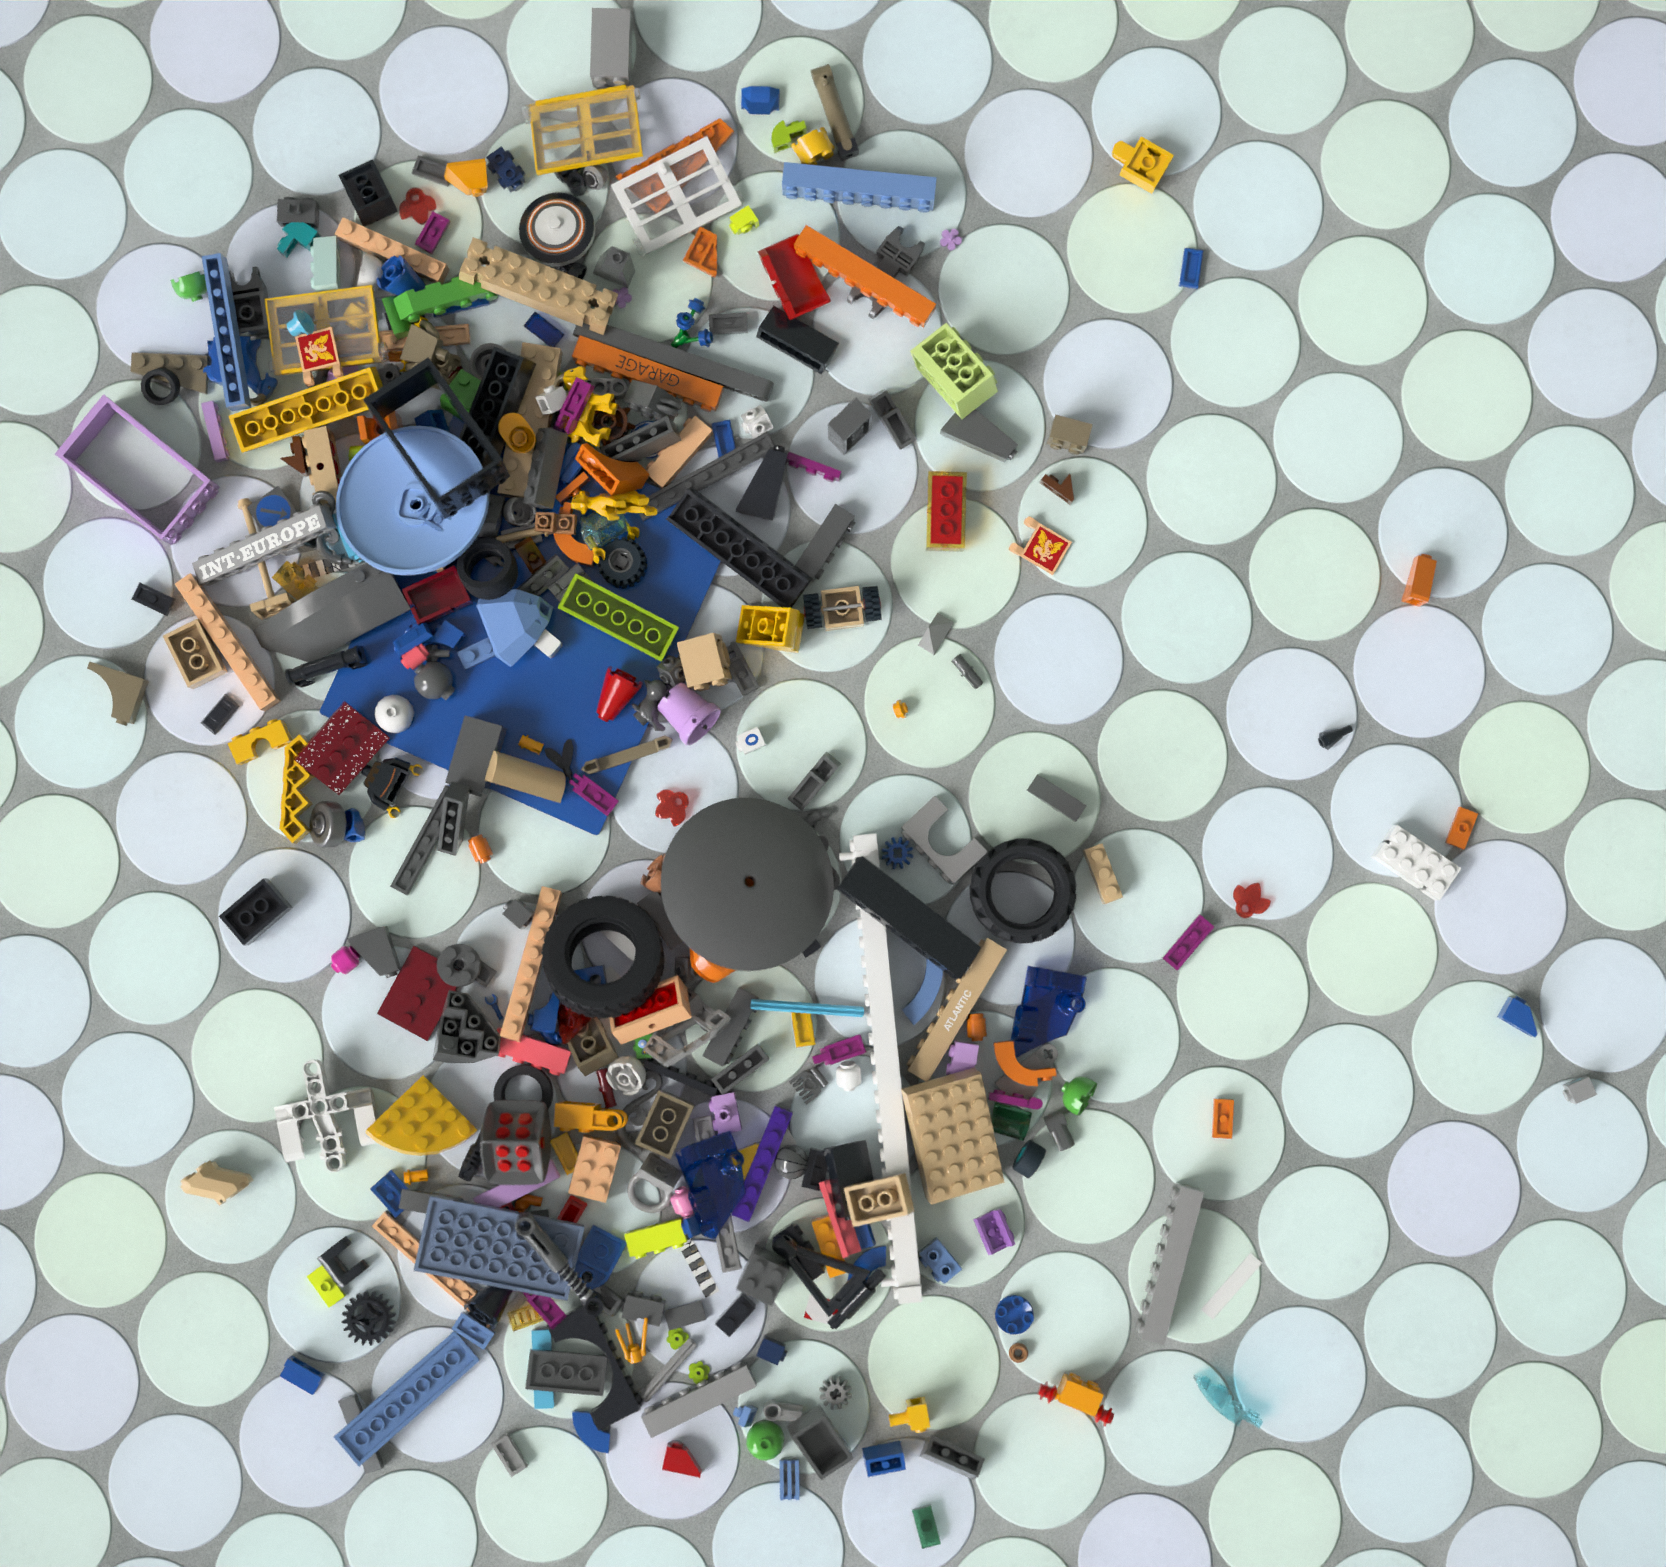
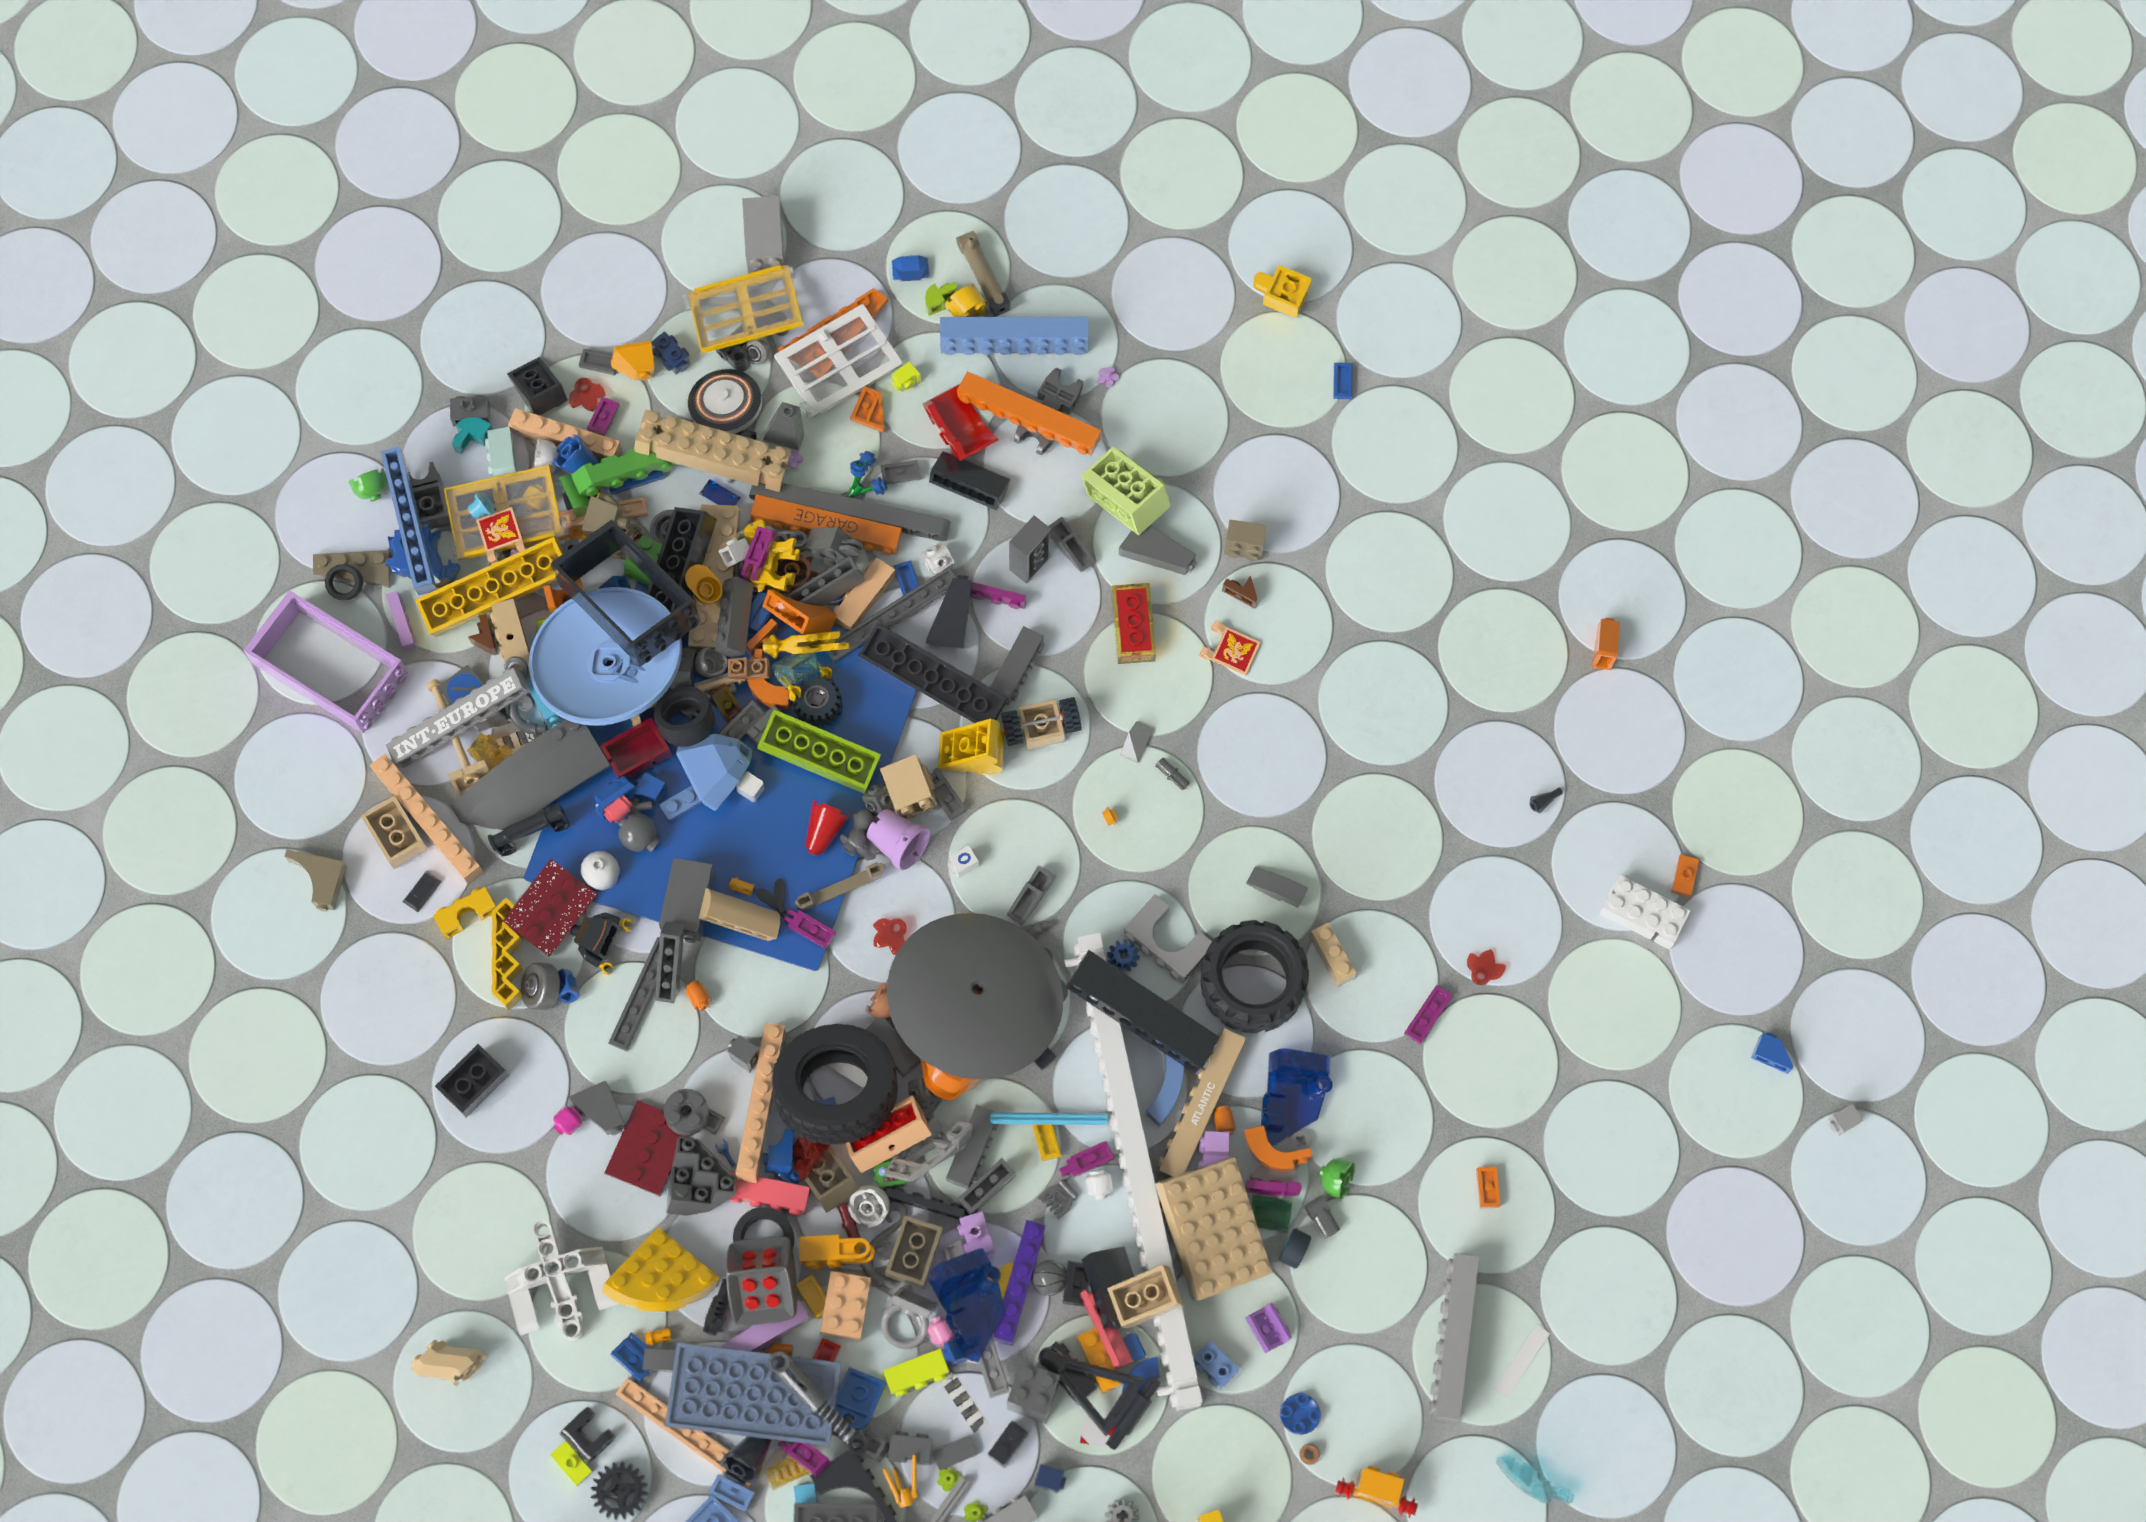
camera: 10 degrees left, 15 degrees down
black plate [131,582,176,616] -> none

